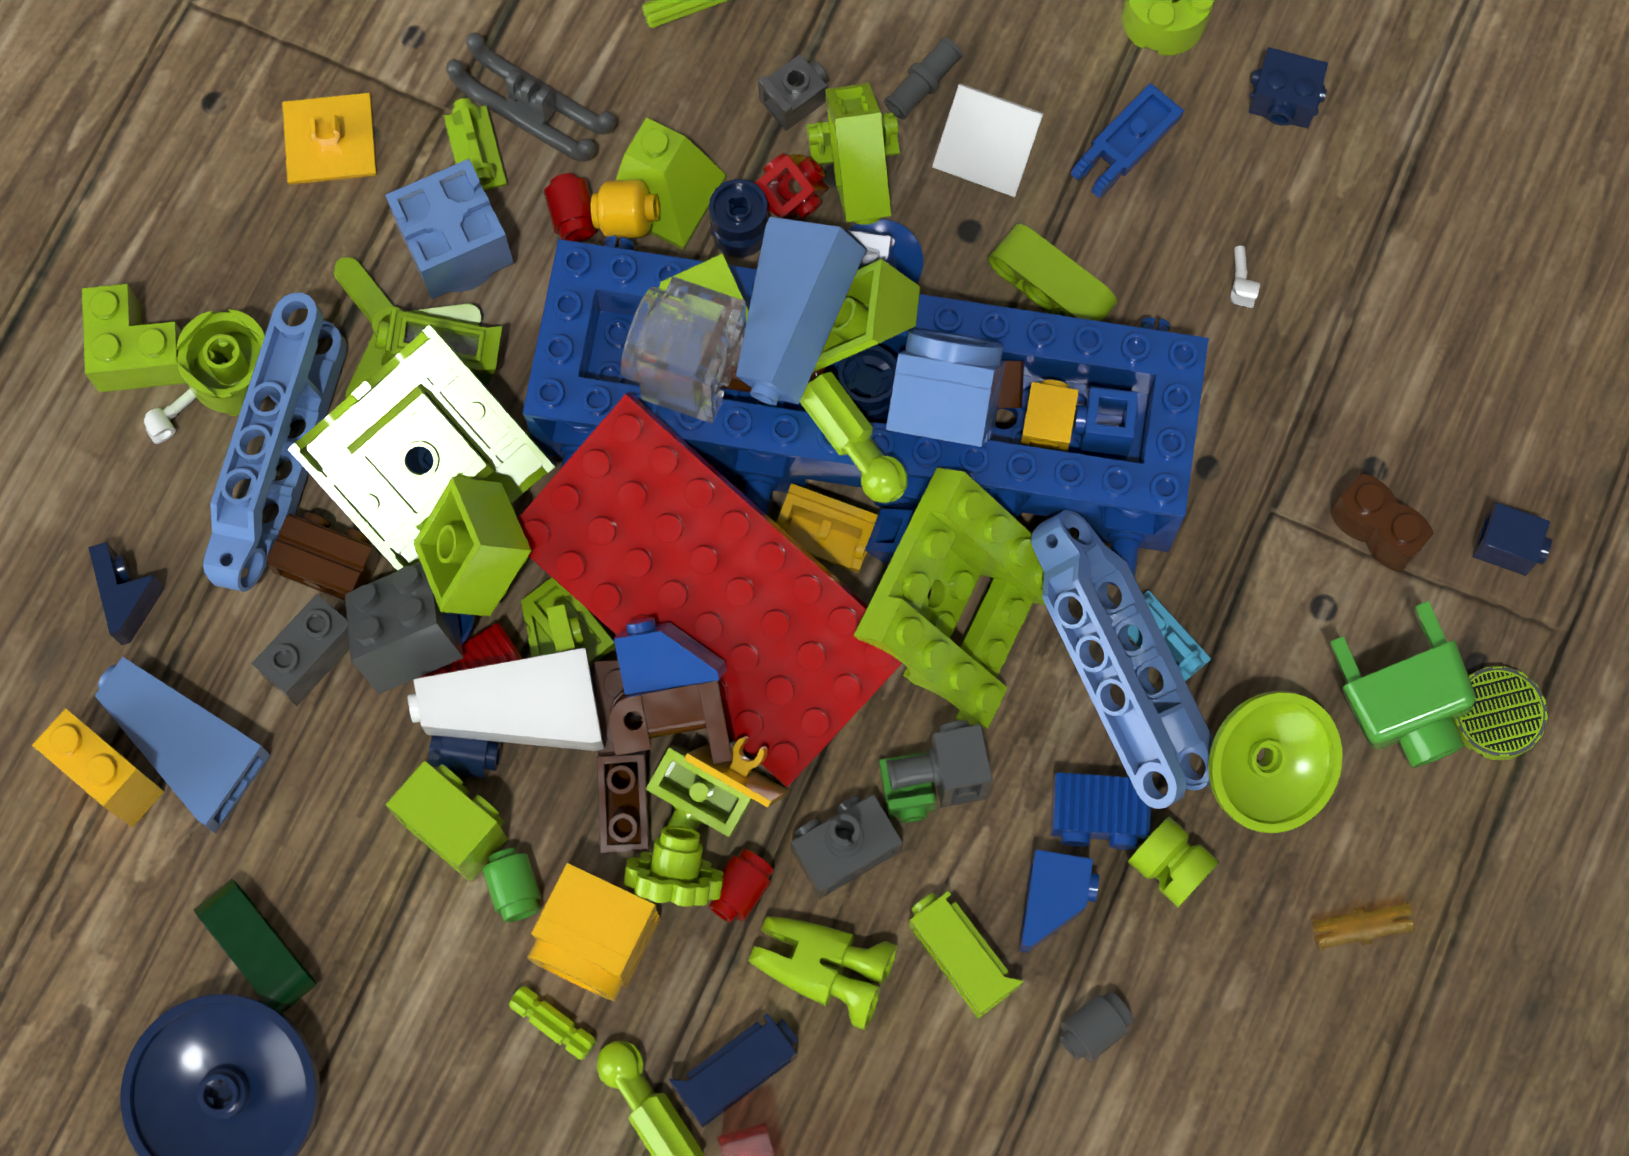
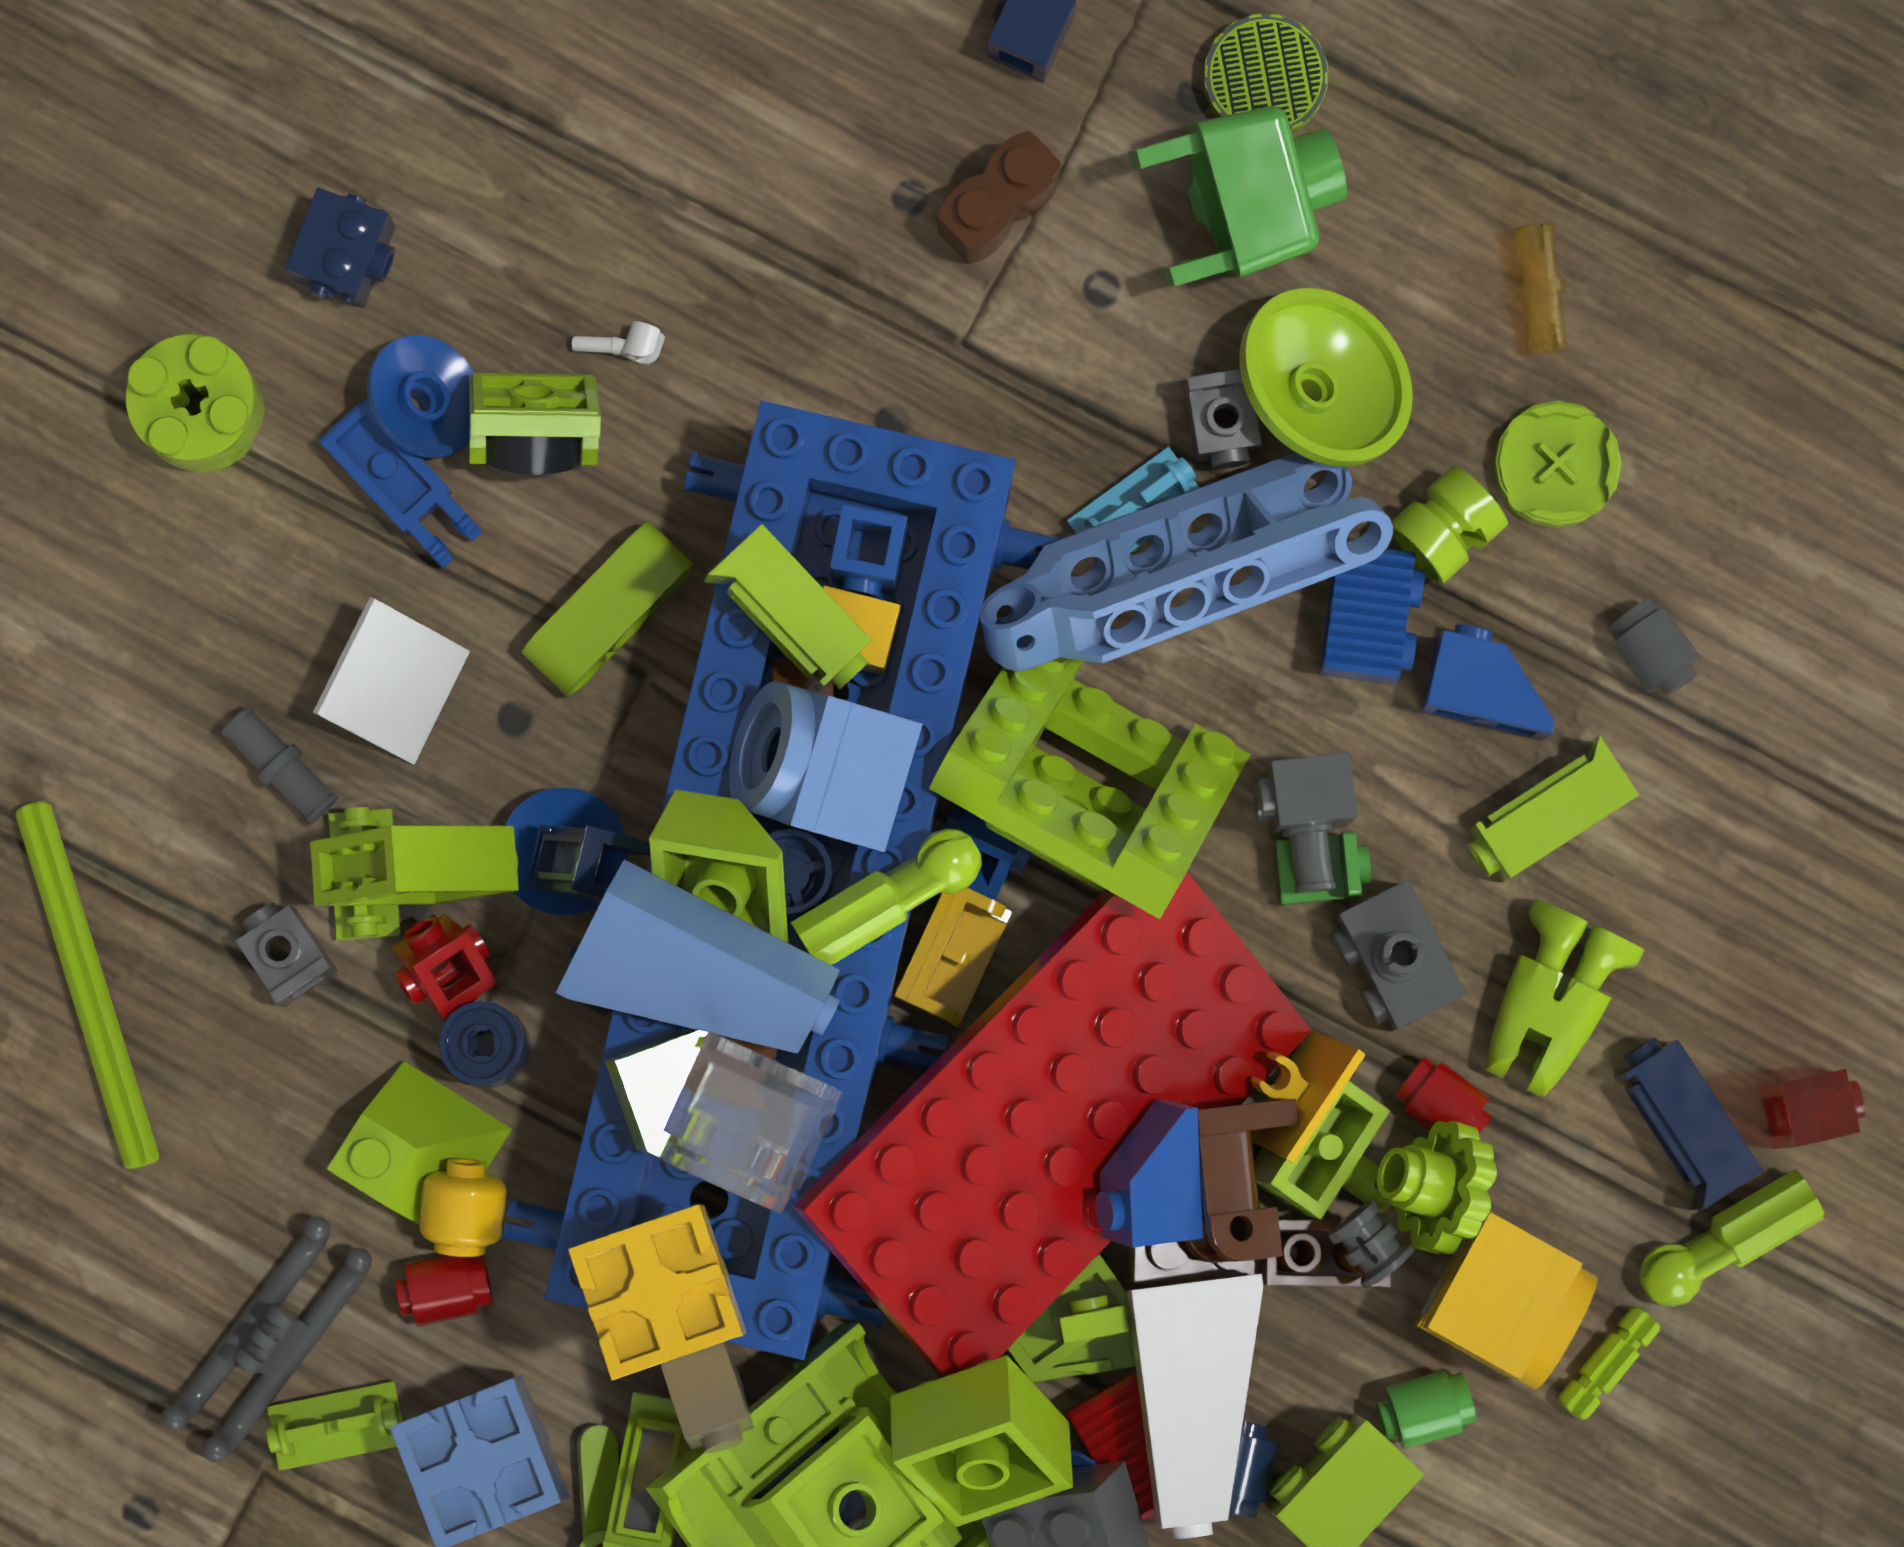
camera: 90 degrees left, 10 degrees up
none -> blue dish [367,335,475,458]
none -> lime piece [469,373,601,475]
none -> yellow piece [568,1204,747,1380]
none -> dark tan arch [660,1342,755,1454]
none -> lime window [704,524,872,692]
none -> flat silver brick [1184,369,1262,469]
none -> dark grey bush [1327,1200,1415,1288]
none -> lime tile [1493,400,1622,529]

